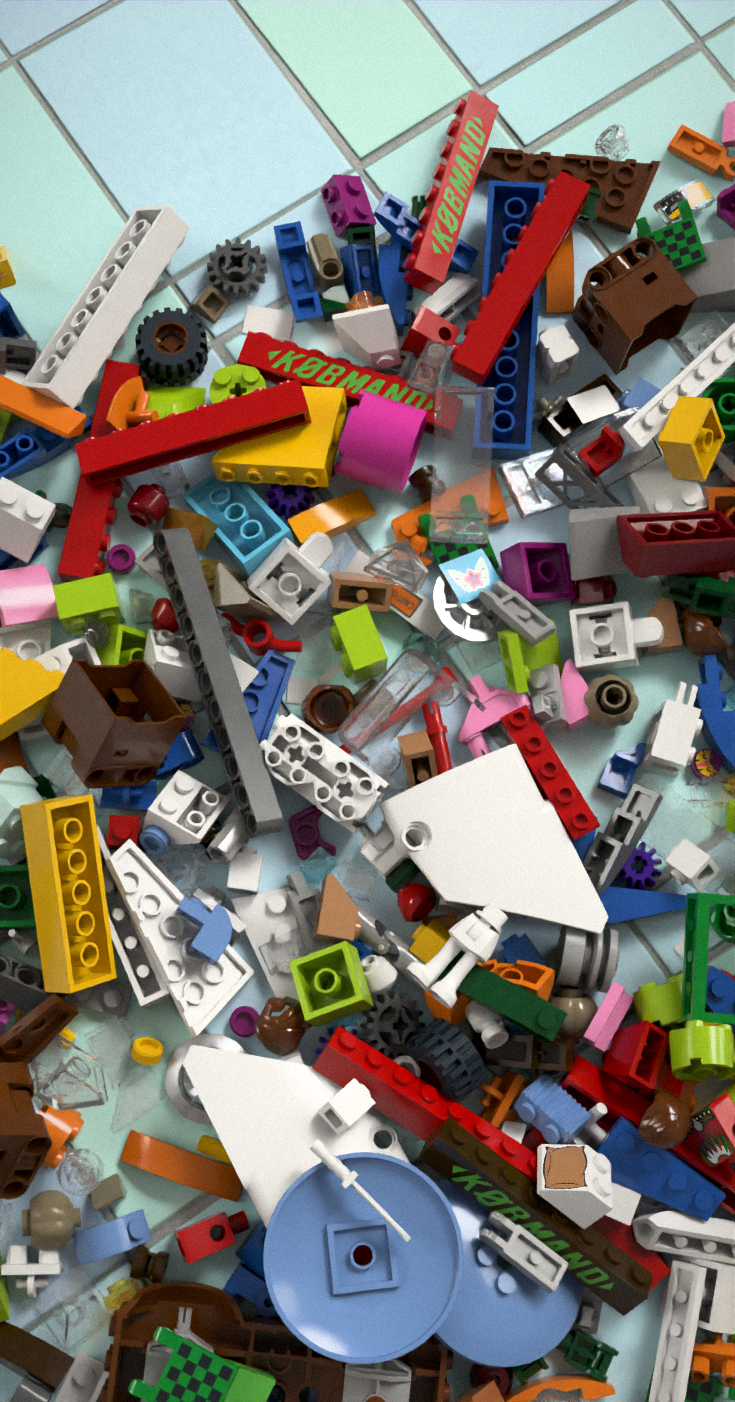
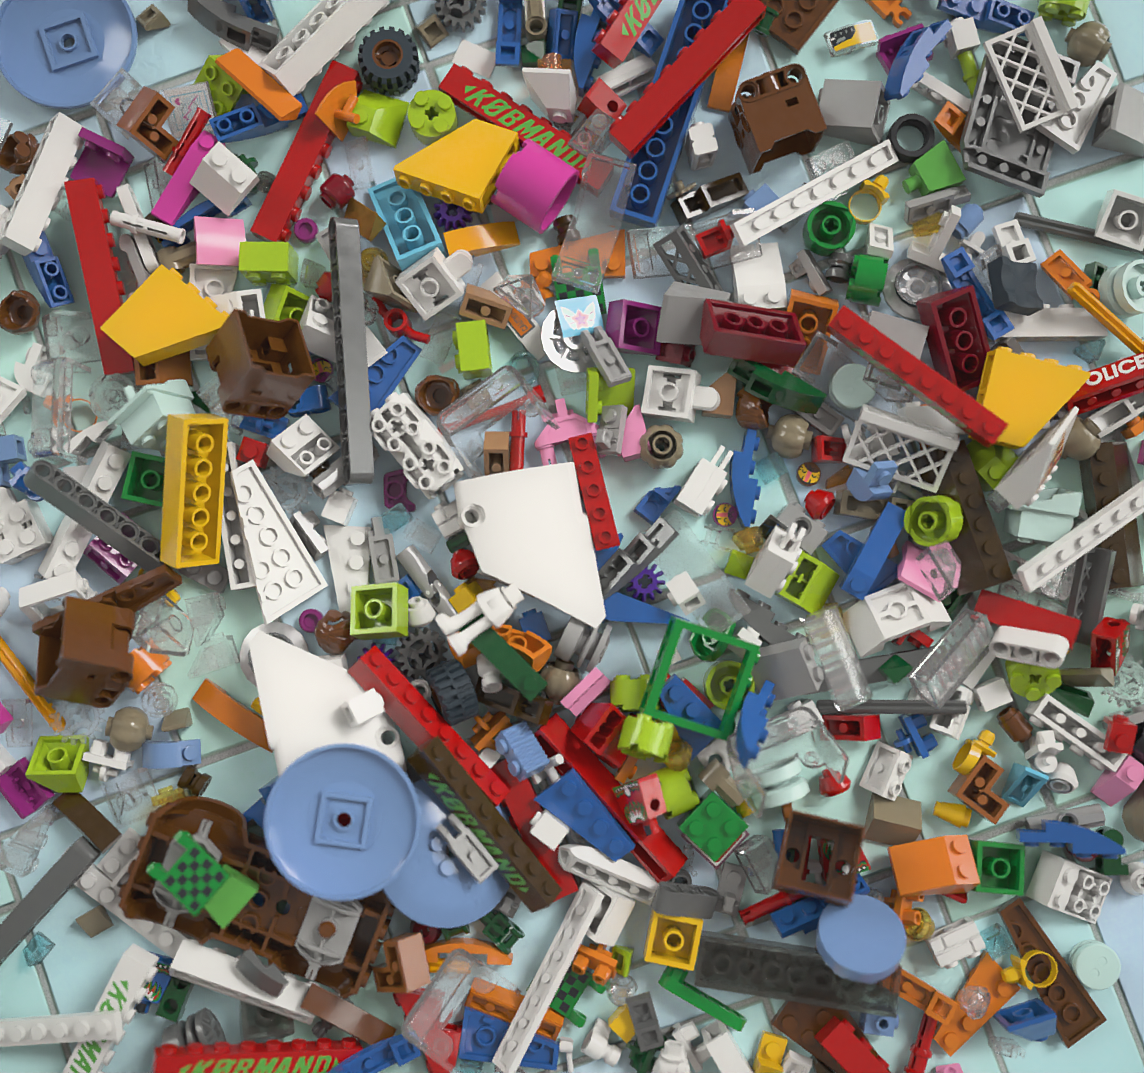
camera: 20 degrees right, 10 degrees up
white hand [8,929,37,955] -> none
red brick [75,379,311,487] -> none
clear smoke plate [83,619,111,648] -> none
yellow tile [131,1037,164,1065] -> none
medium blue tile [139,825,171,855] -> none
red torso [174,1210,250,1264] -> none
medium blue brick [175,897,232,966] -> none
clear slope [259,920,330,976] -> none
white sticker [286,677,318,704] -> none
white sword [309,1139,411,1242] -> none
medium nougat slope [312,873,362,944] -> none
white slope [537,1144,613,1229] -> none
white sticker [567,385,621,424] -> none
green flag [635,199,707,272] -> none
reddish brown hair [638,1088,693,1150] -> none
yellow brick [658,396,725,482] -> none

